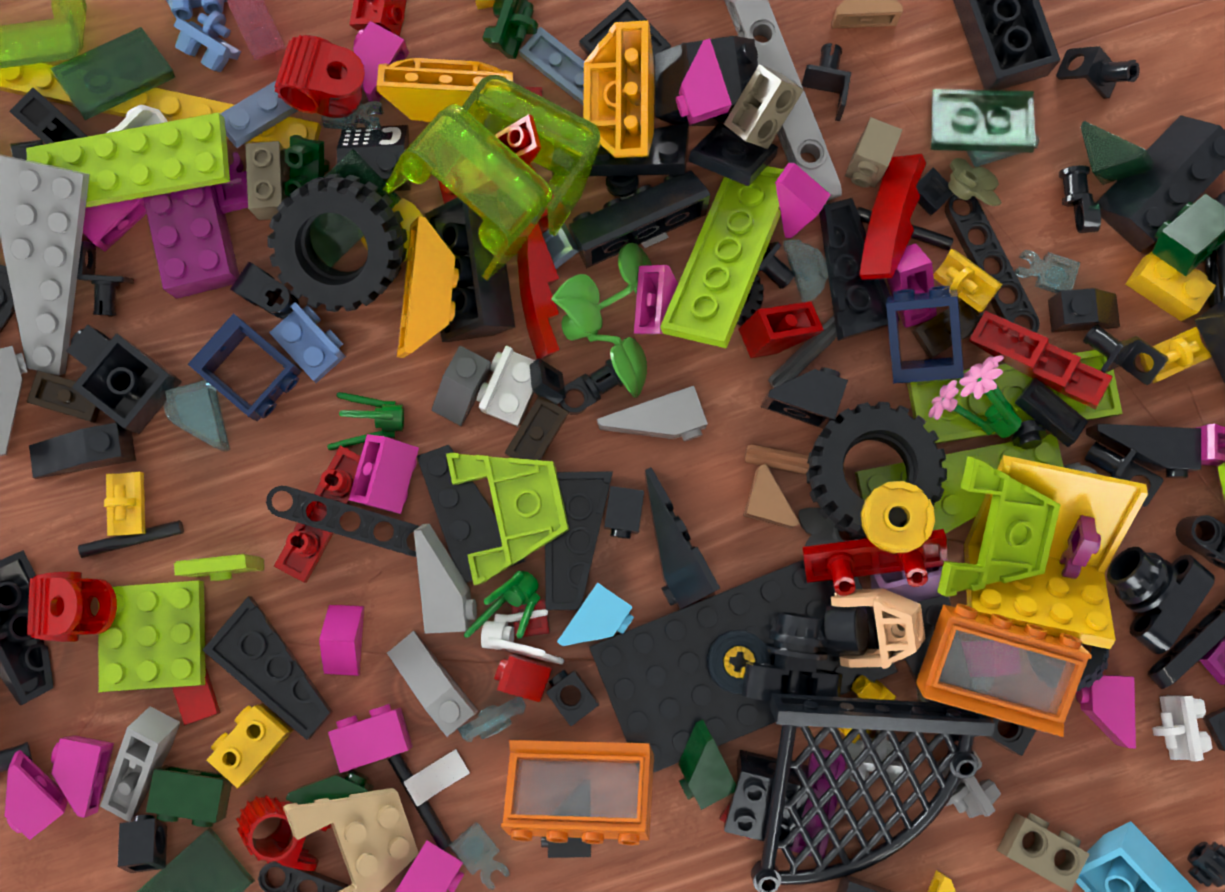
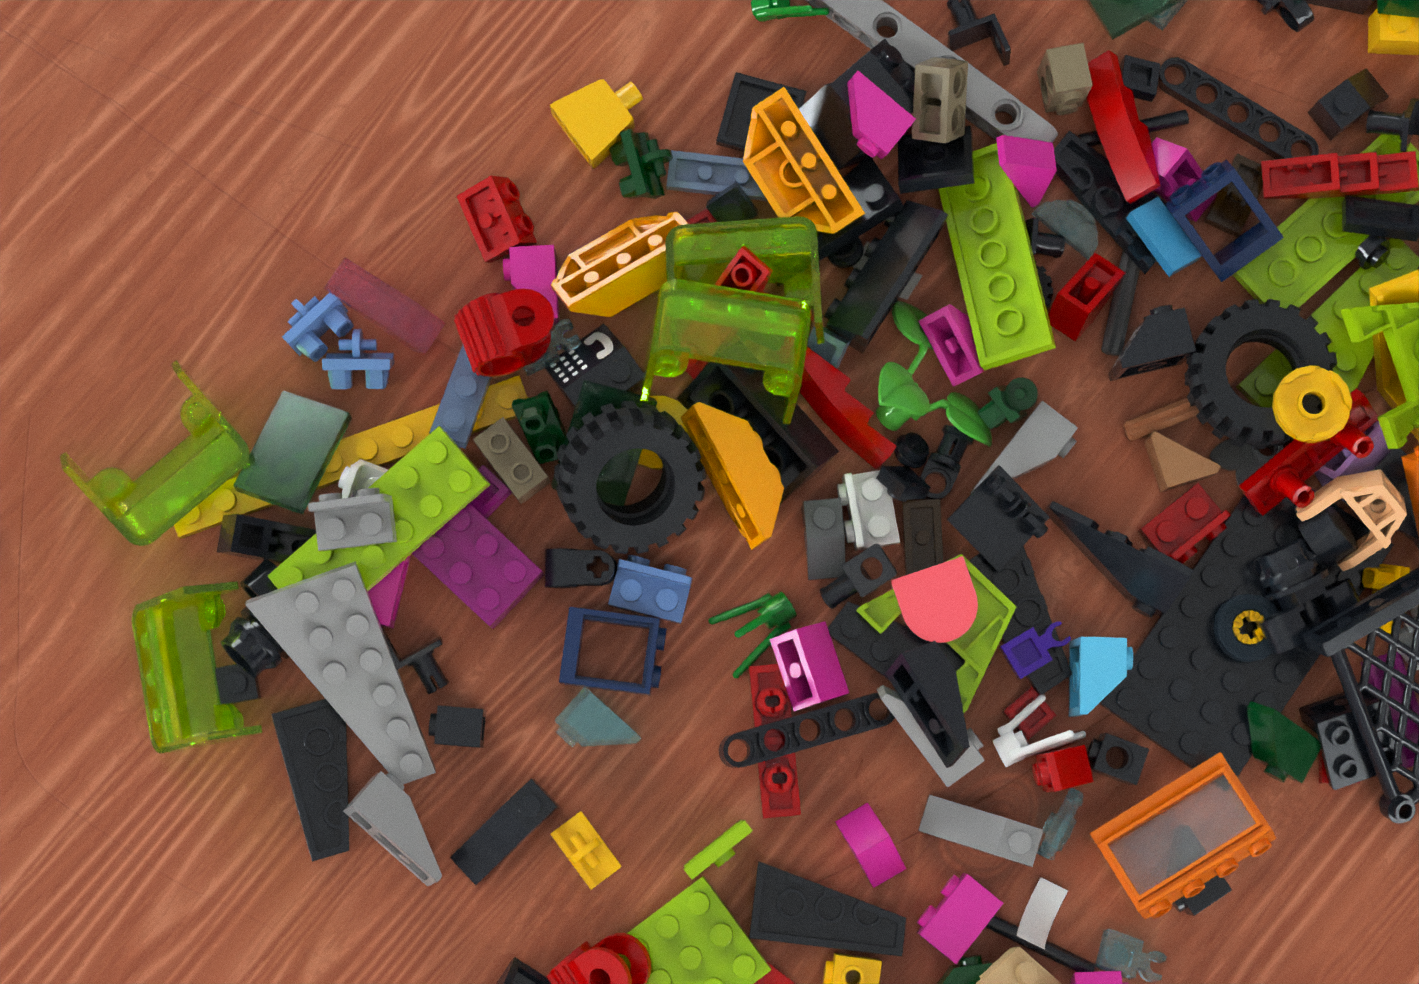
camera: 35 degrees left, 0 degrees up
dark brown plate [26,370,100,423] -> none
black slope [72,333,182,434] -> none
black bar [78,520,184,558] -> none
green plant [464,570,540,638] -> none
black brick [604,486,644,539] -> none
plant [928,356,1022,438] -> none
yellow hips [933,249,1003,312] -> none
olive plate [948,158,1002,206] -> none
clear light blue plate [1015,250,1080,293] -> none
none -> light grey bracket [308,488,397,551]
none -> black plate [706,181,758,235]
none -> black bracket [819,543,897,609]
none -> black slope [885,641,970,768]
none -> coral tile [891,556,978,643]
none -> black plate [893,432,929,469]
none -> black hinge [947,465,1050,572]
none -> dark green hips [977,377,1038,430]
none -> dark purple plate [999,621,1071,680]
none -> dark azure tile [1126,197,1202,277]
none -> red bracket [1138,483,1231,564]

